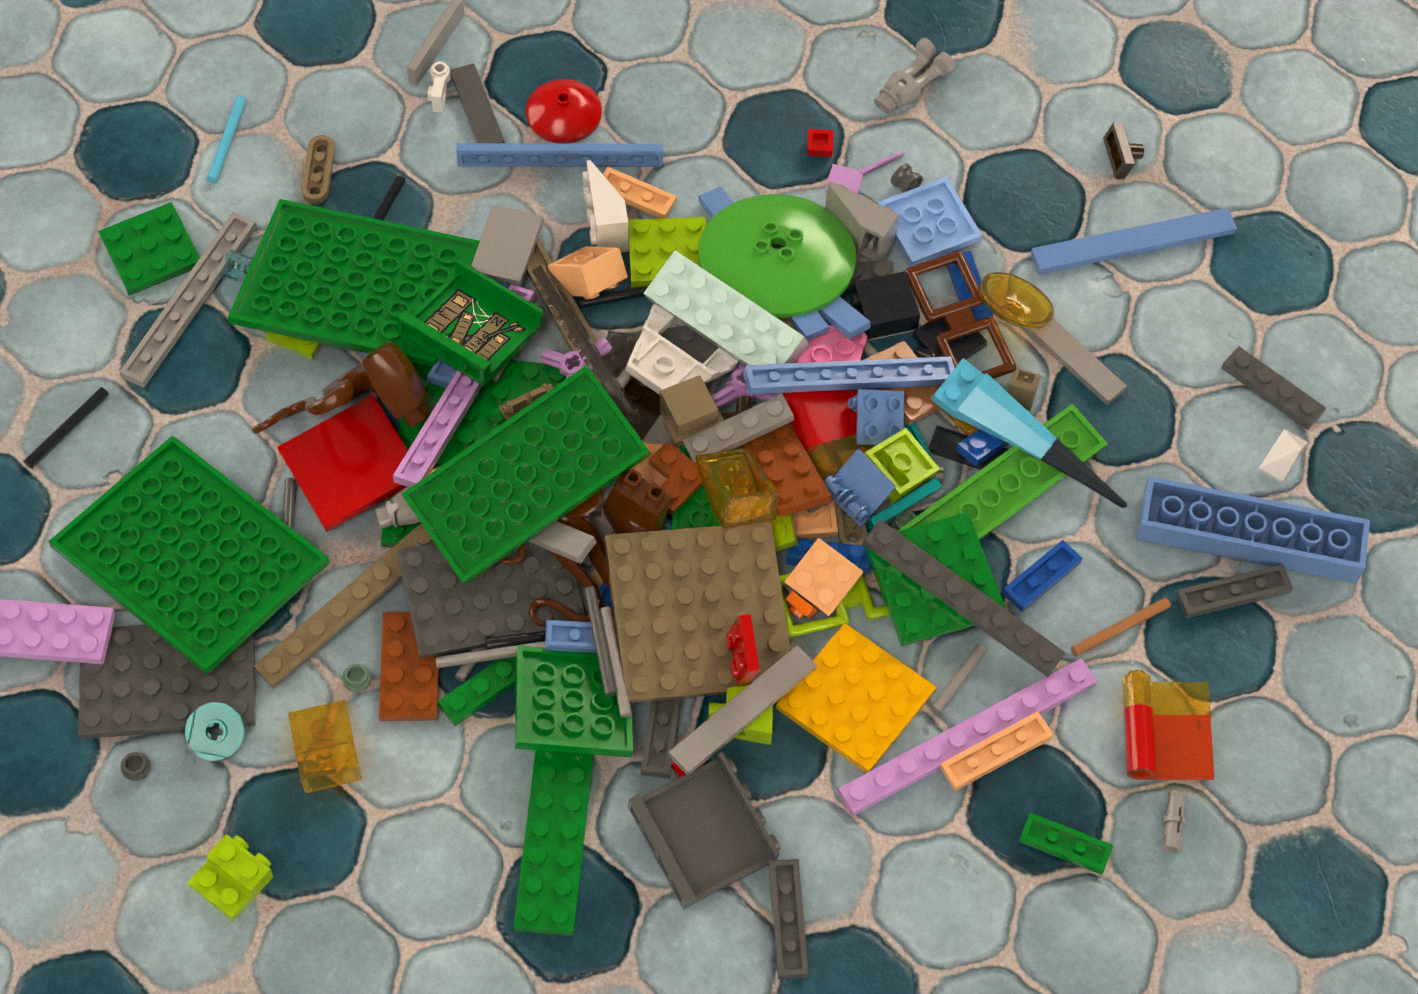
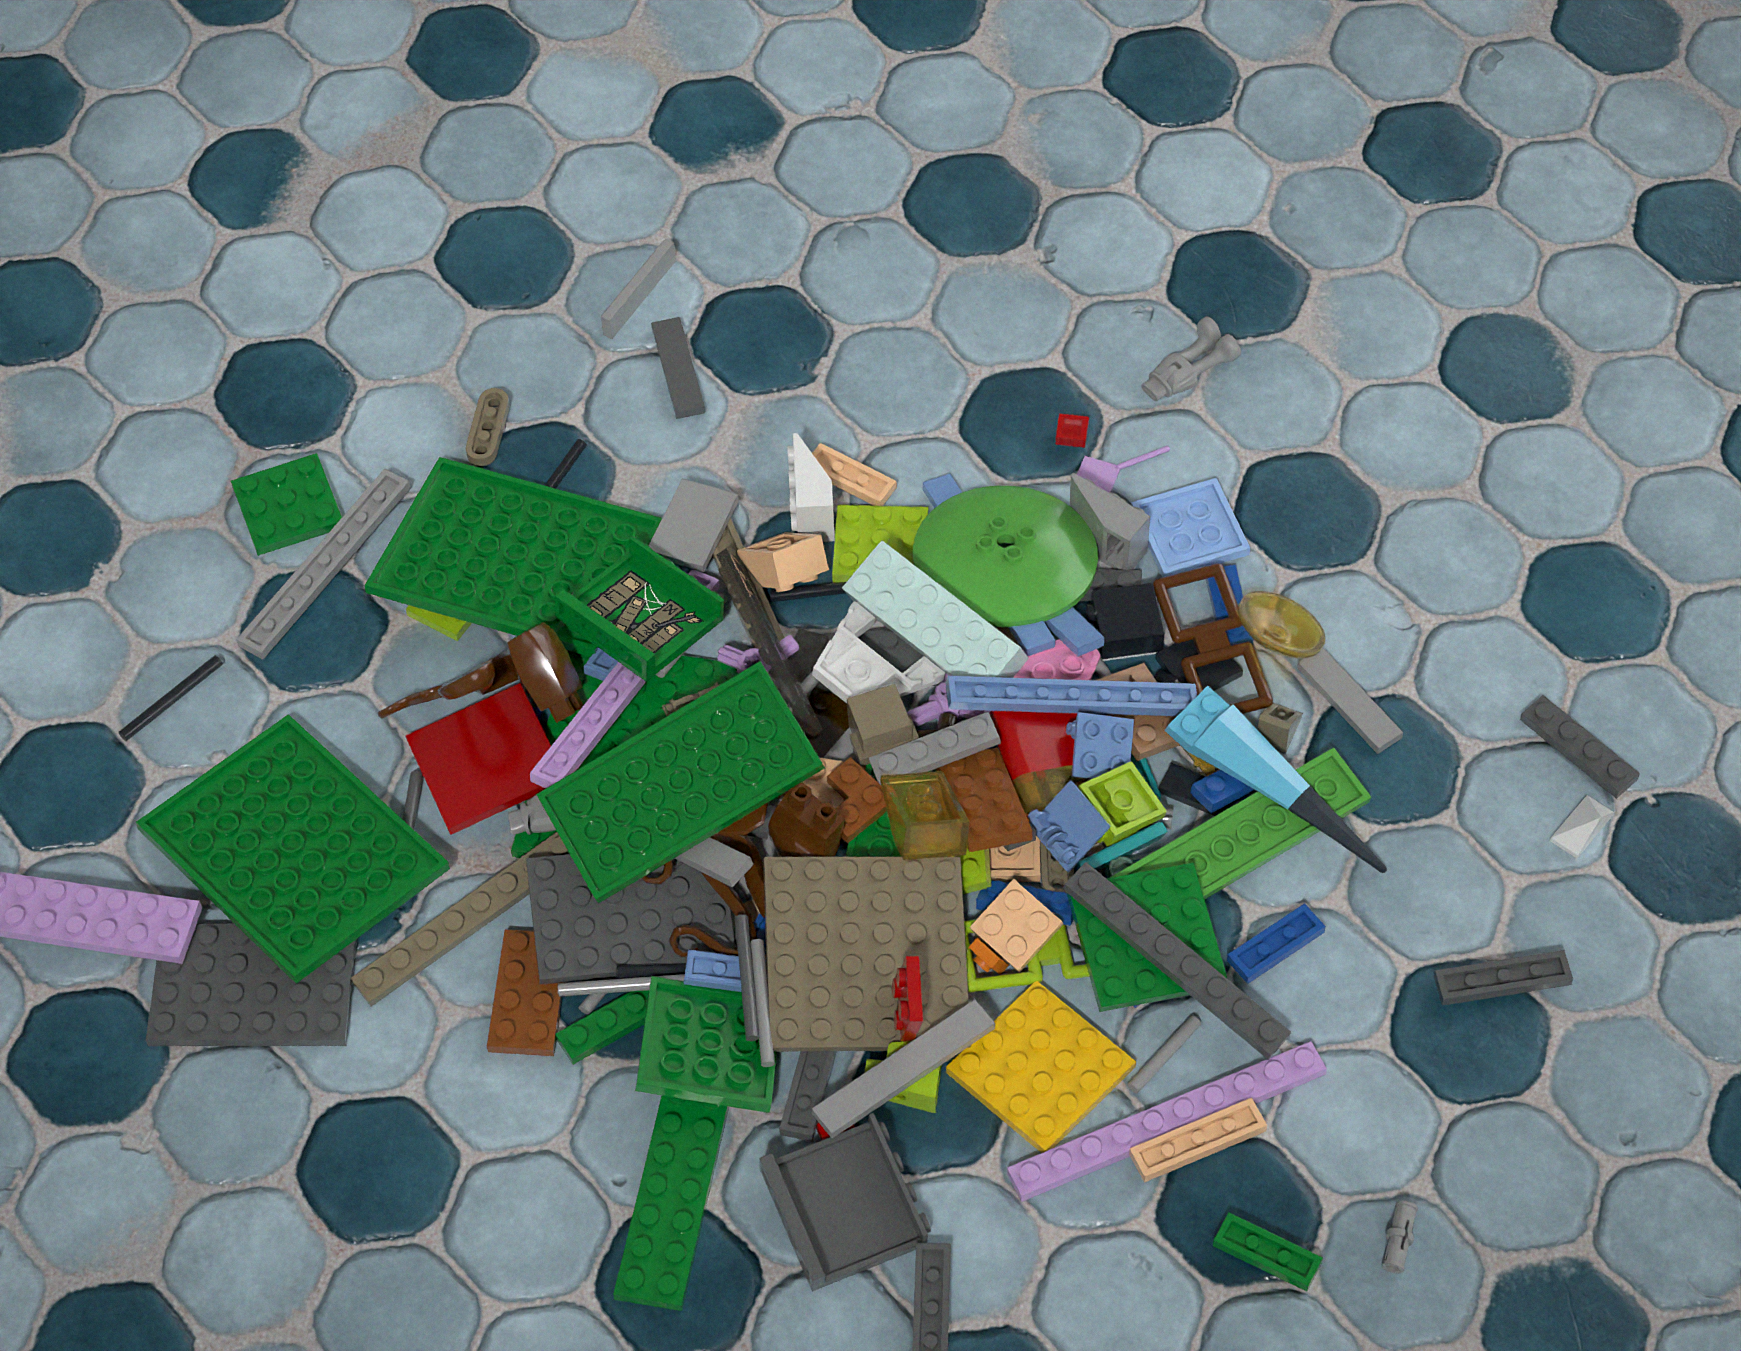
camera: 10 degrees right, 5 degrees down
dark grey plate [120,752,151,781] -> none
plate [185,702,245,761] -> none
lime plate [187,834,273,921] -> none
medium azure bar [207,96,247,183] -> none
clear light blue tile [223,249,253,283] -> none
clear yellow slope [288,700,363,793] -> none
sand green plate [342,664,371,692] -> none
white plate [428,62,451,113] -> none
medium blue tile [456,143,663,167] -> none
red dish [526,79,602,144] -> none
dark grey wheel [890,163,923,193] -> none
medium blue tile [1031,208,1237,274] -> none
medium nougat bar [1071,597,1171,657] -> none
dark brown tile [1103,122,1144,179] -> none
door [1123,670,1214,780] -> none
medium blue brick [1136,476,1370,584] -> none

